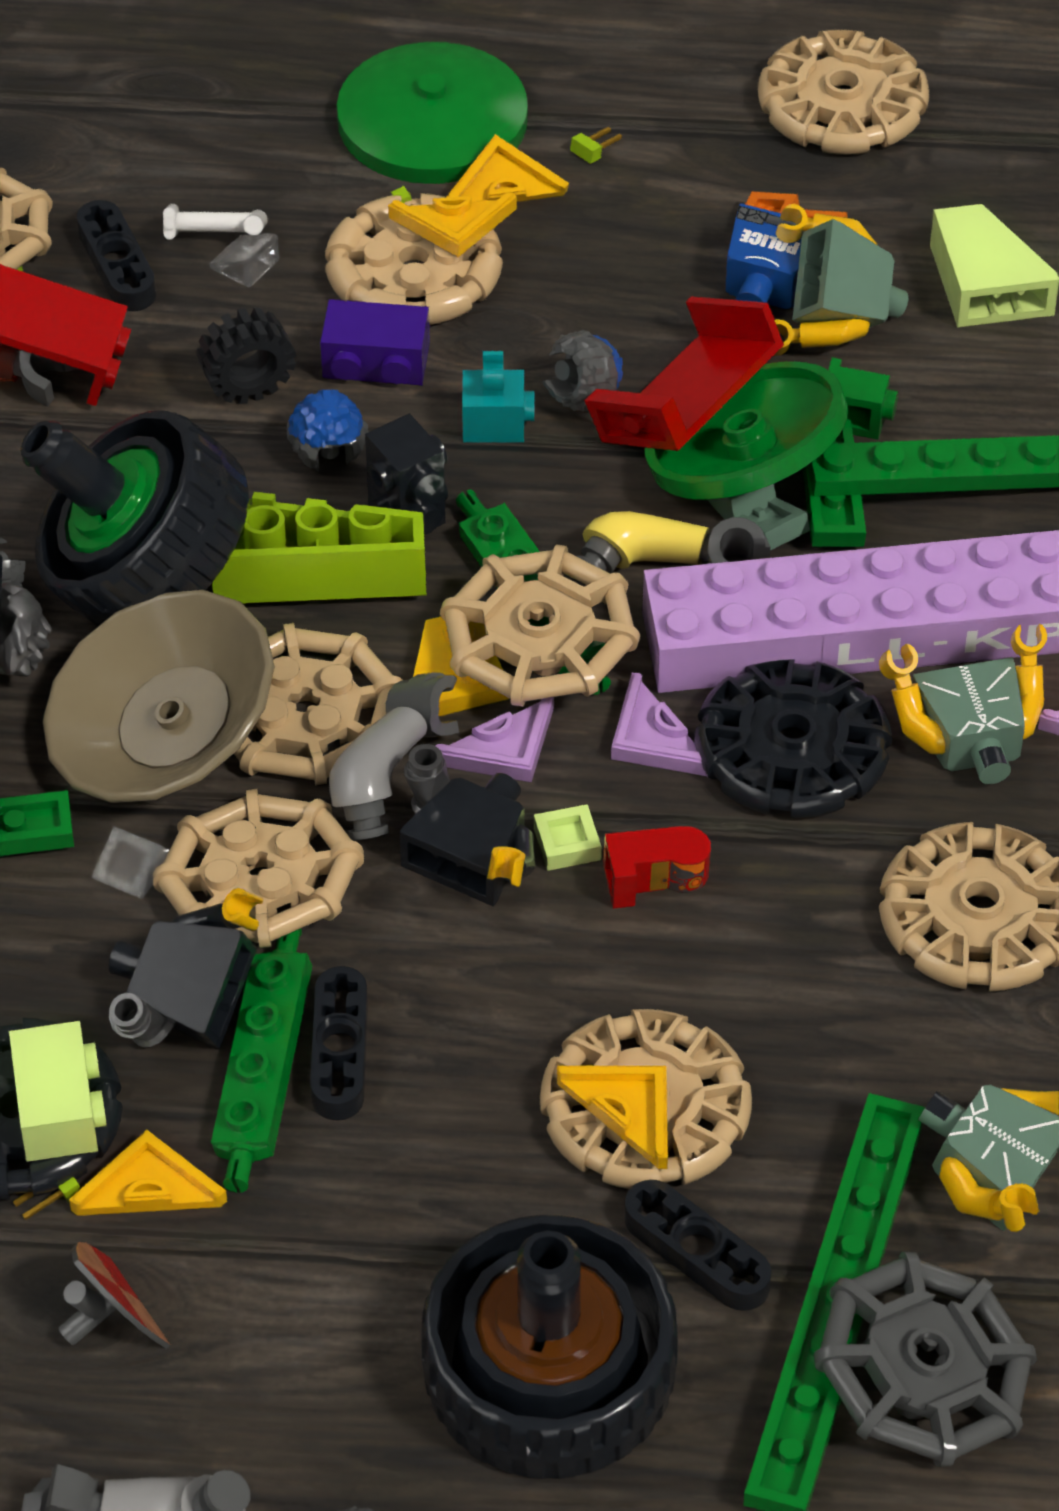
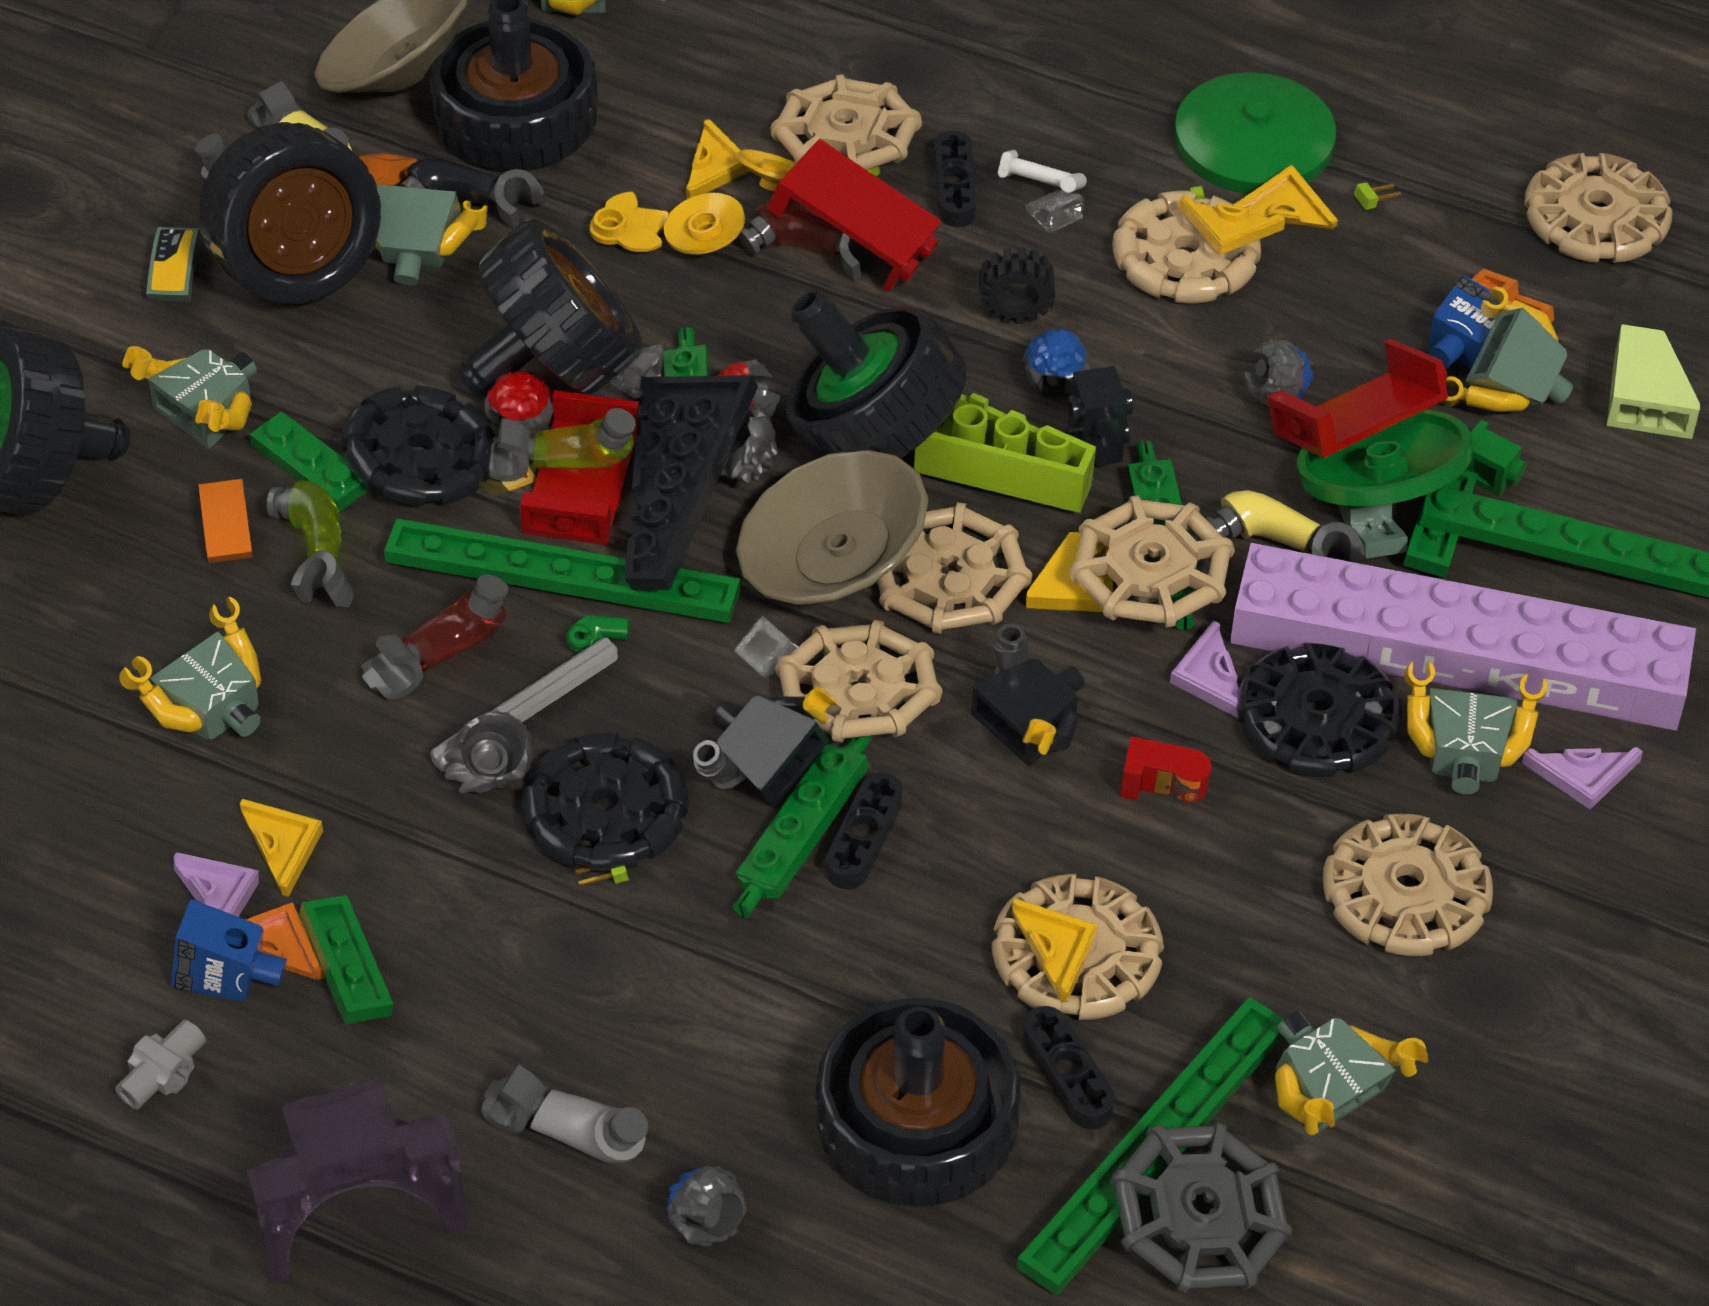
camera: 20 degrees right, 0 degrees up
yellowish green brick [9,1021,107,1162] -> none
shield [58,1242,171,1349] -> none
yellow tile [69,1130,227,1216] -> none
dark purple brick [320,299,430,386] -> none
piece [329,673,459,840] -> none
lavender tile [436,697,554,782] -> none
teal brick [462,351,534,443] -> none
yellowish green tile [534,804,602,871] -> none

